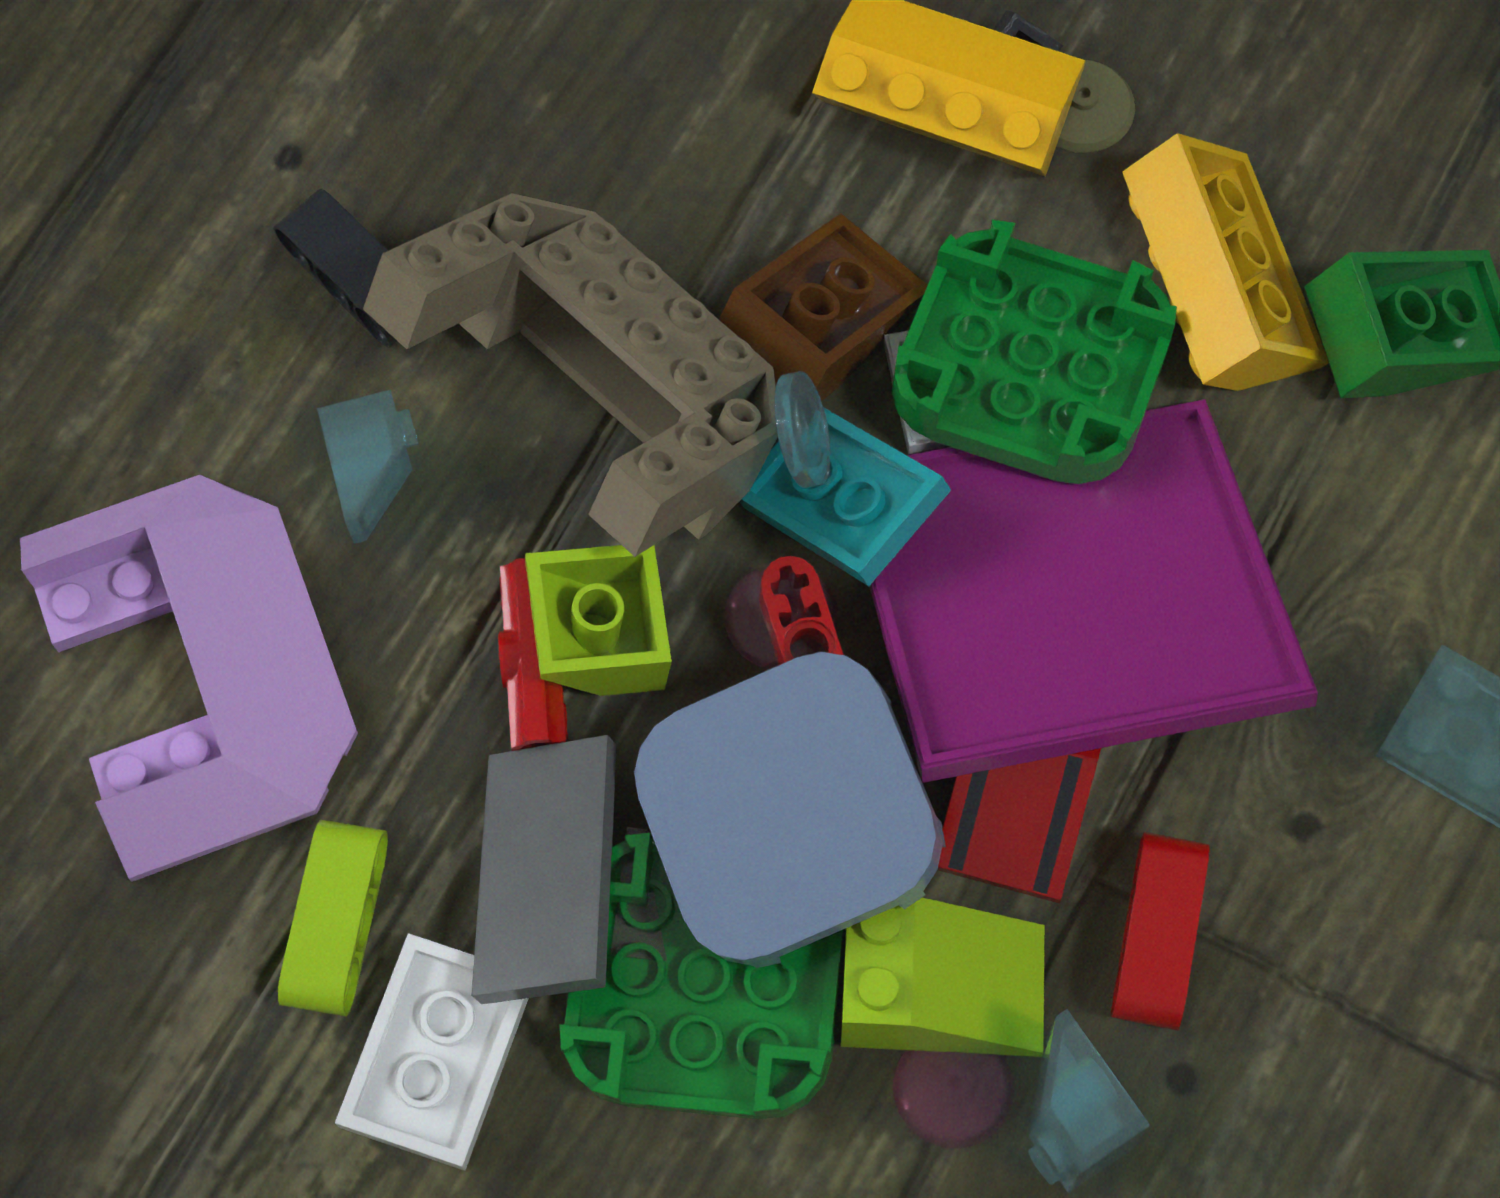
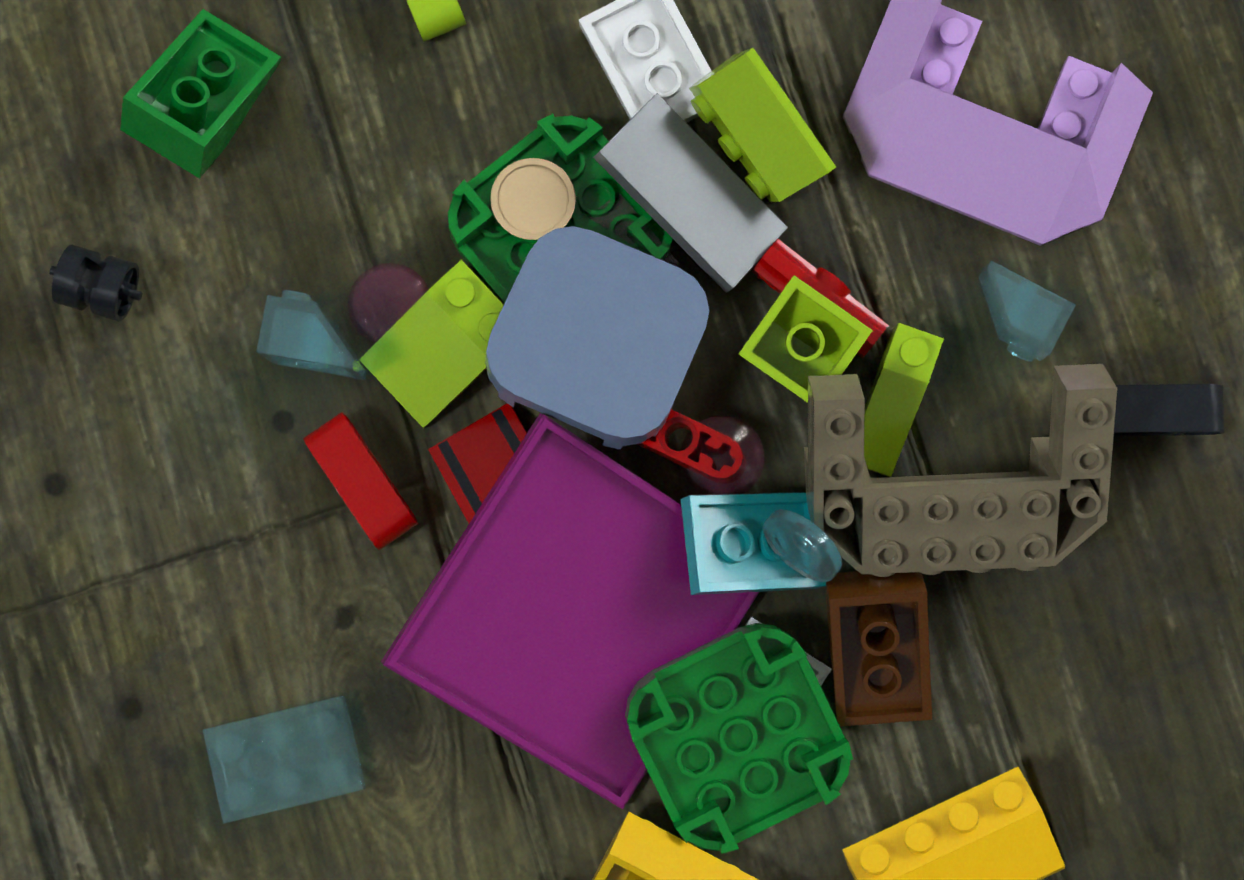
camera: 135 degrees right, 15 degrees up
lime beam [278,820,388,1016] -> none
none -> tan piece [491,158,576,240]
none -> lime slope [689,48,836,202]
none -> lime slope [864,323,944,477]

